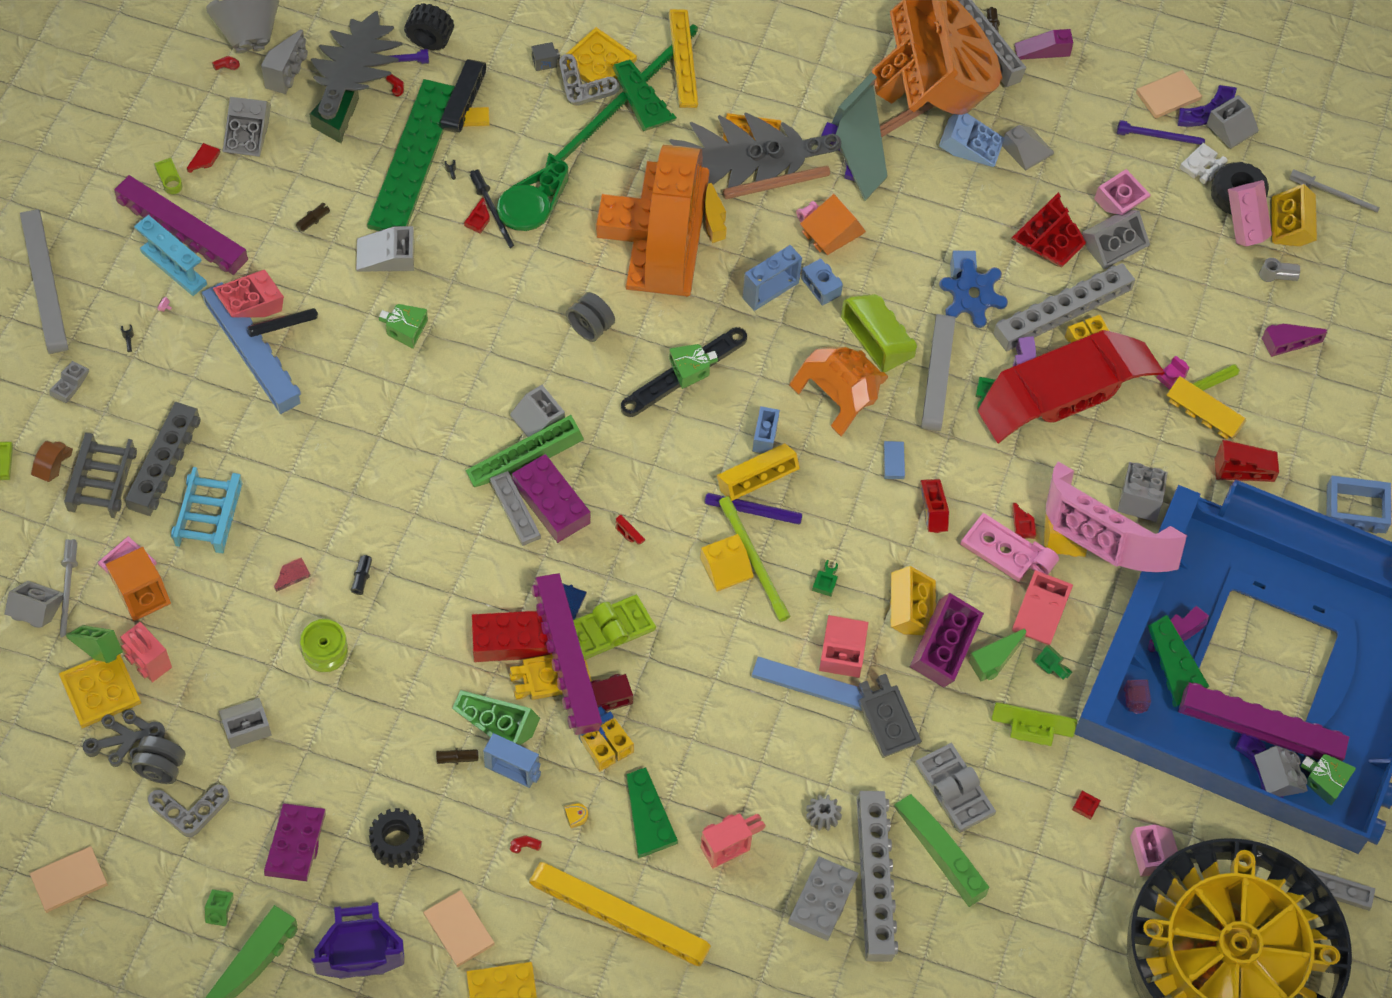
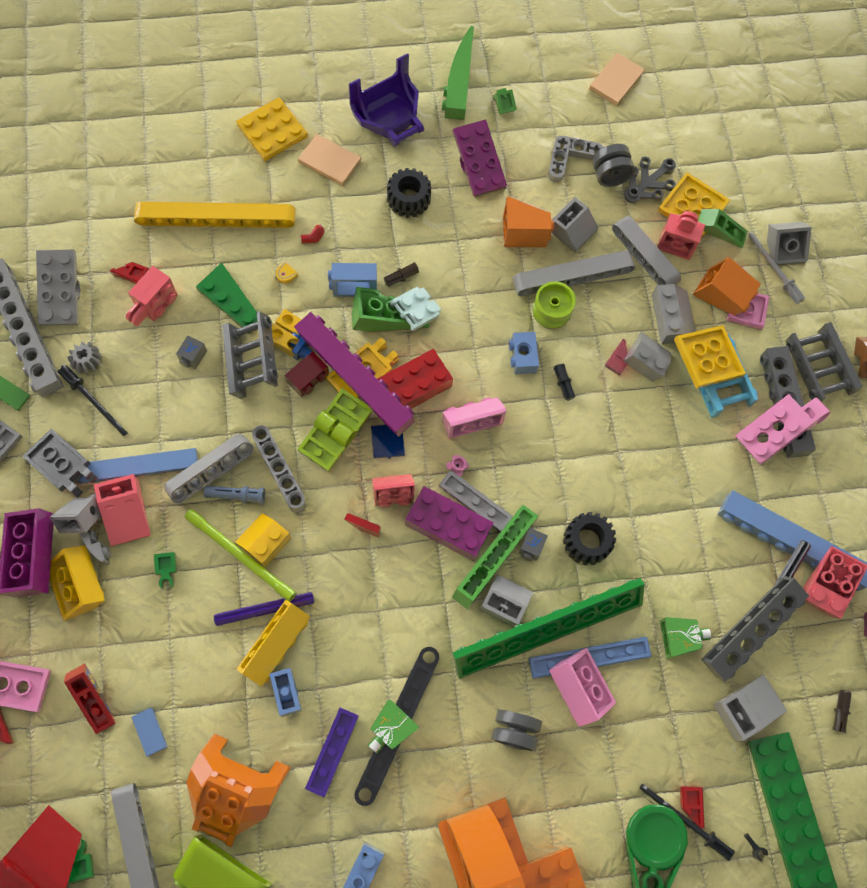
camera: 150 degrees right, 10 degrees up
none -> light grey torso [50,494,101,533]
none -> black piece [57,365,128,436]
none -> light grey slope [80,529,111,566]
none -> red tile [110,262,149,284]
none -> light grey beam [164,434,254,503]
none -> dark grey brick [176,335,207,369]
none -> sand blue pin [204,485,266,505]
none -> dark grey fence [222,311,278,399]
none -> light grey beam [252,425,306,513]
none -> dark purple plate [305,707,359,798]
none -> coral slope [372,474,415,508]
none -> light aqua plate [390,287,442,331]
none -> bright pink slope [442,397,507,439]
none -> bright pink plate [446,455,469,477]
none -> green plate [452,578,645,679]
none -> orange slope [503,197,554,247]
none -> medium blue brick [509,332,539,374]
none -> light grey beam [512,250,635,296]
none -> dark grey brick [519,528,548,561]
none -> medium blue tile [528,637,652,679]
none -> bright pink slope [549,648,616,727]
none -> black tyre [563,512,616,565]
none -> light grey beam [612,216,681,285]
none -> light grey slope [623,332,671,382]
none -> light grey slope [651,284,696,344]
none -> yellow plate [674,325,746,389]
none -> dark grey brick [701,576,809,682]
none -> bright pink hinge [735,394,831,465]

